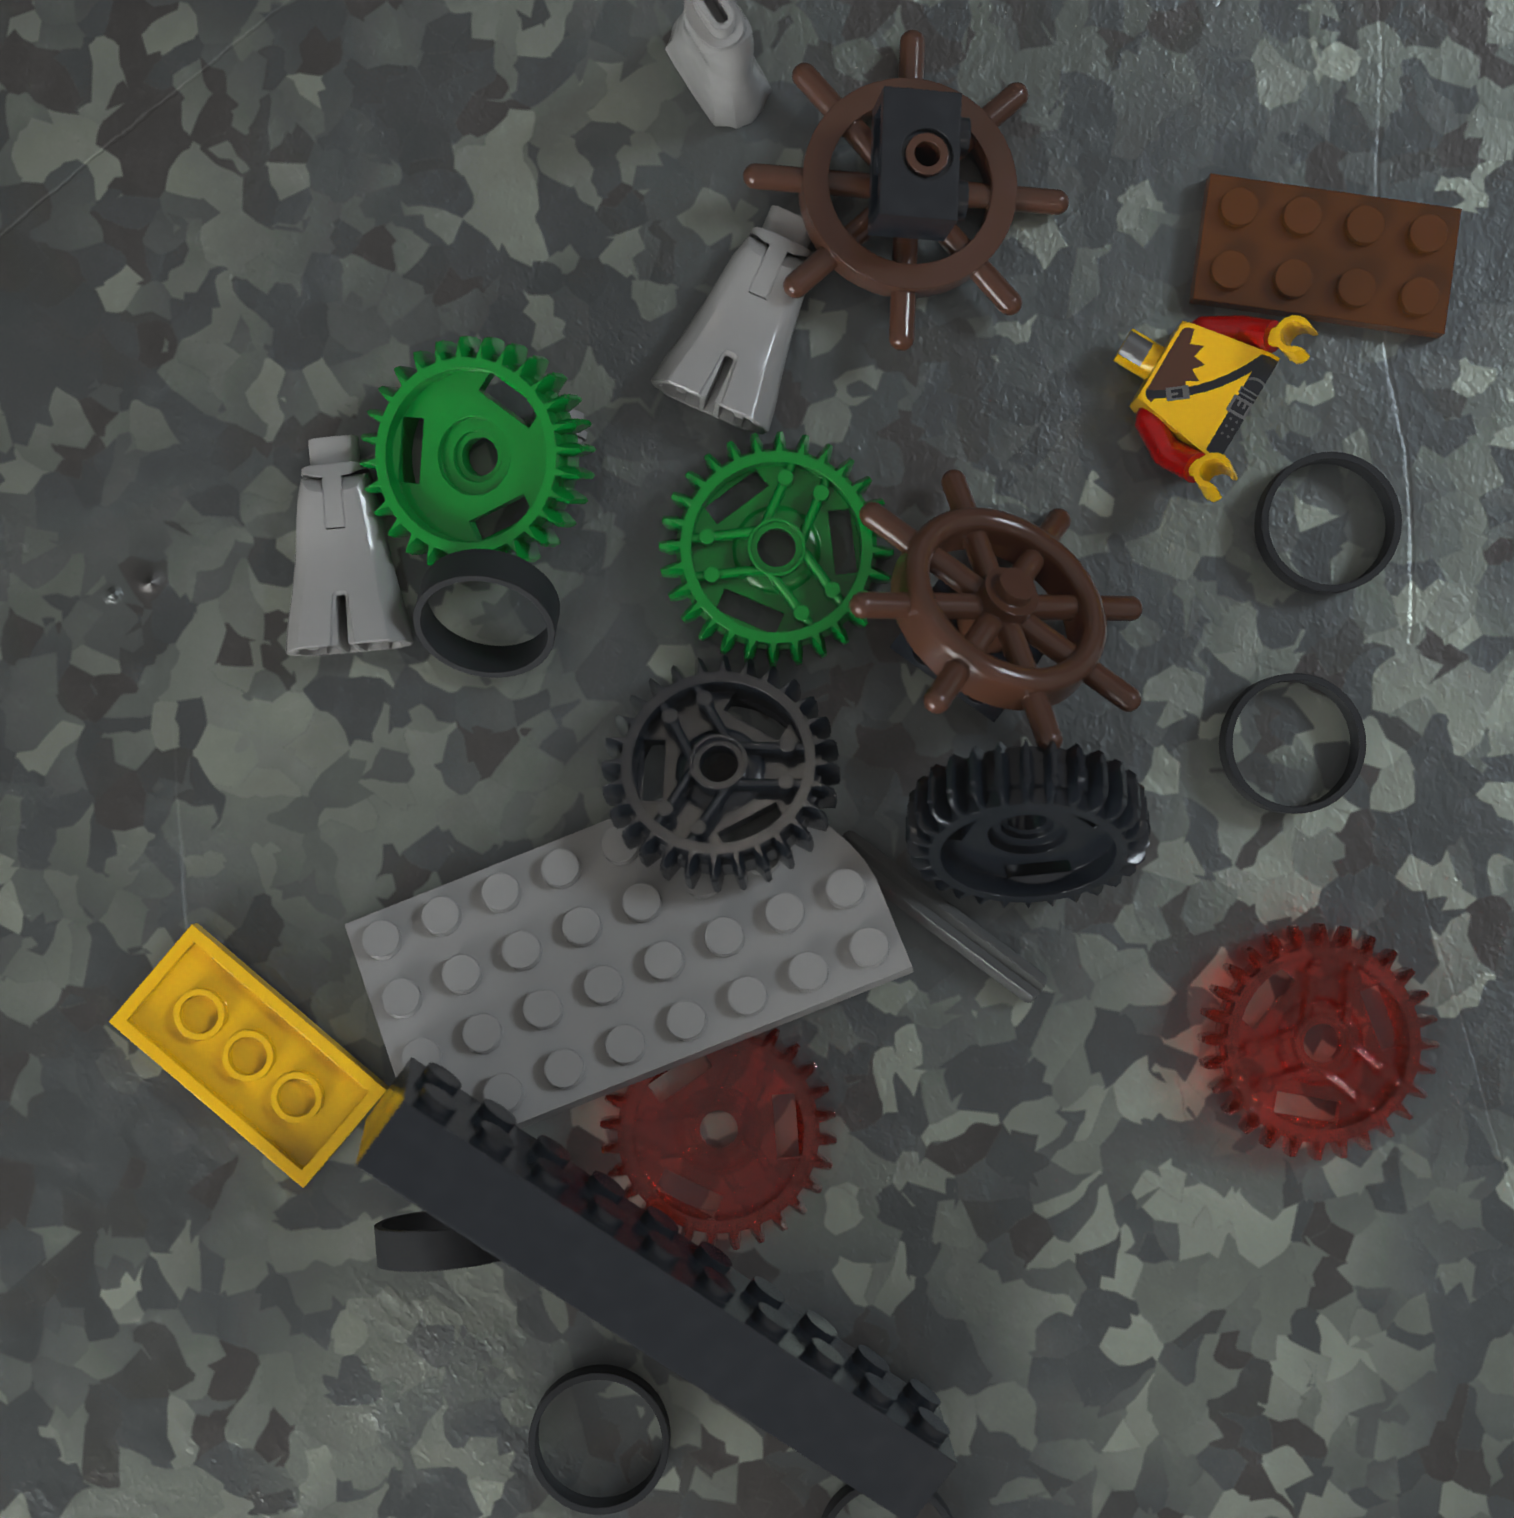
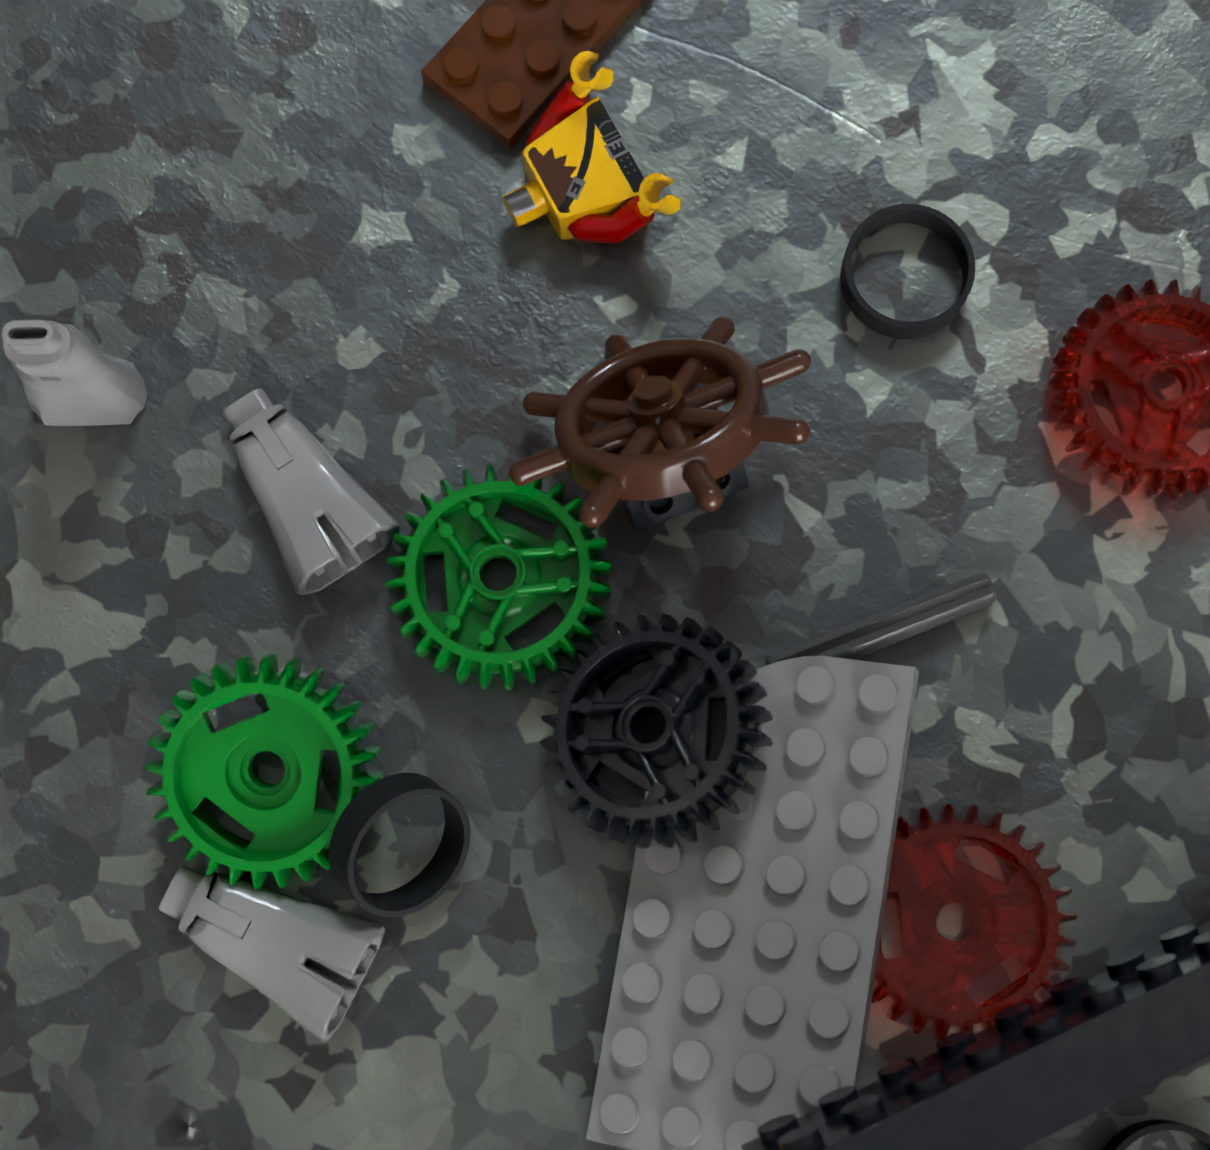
camera: 55 degrees left, 10 degrees down
reddish brown brick [743,30,1069,351] -> none
black gear [906,739,1150,909] -> none
black tyre [1254,452,1402,595] -> none

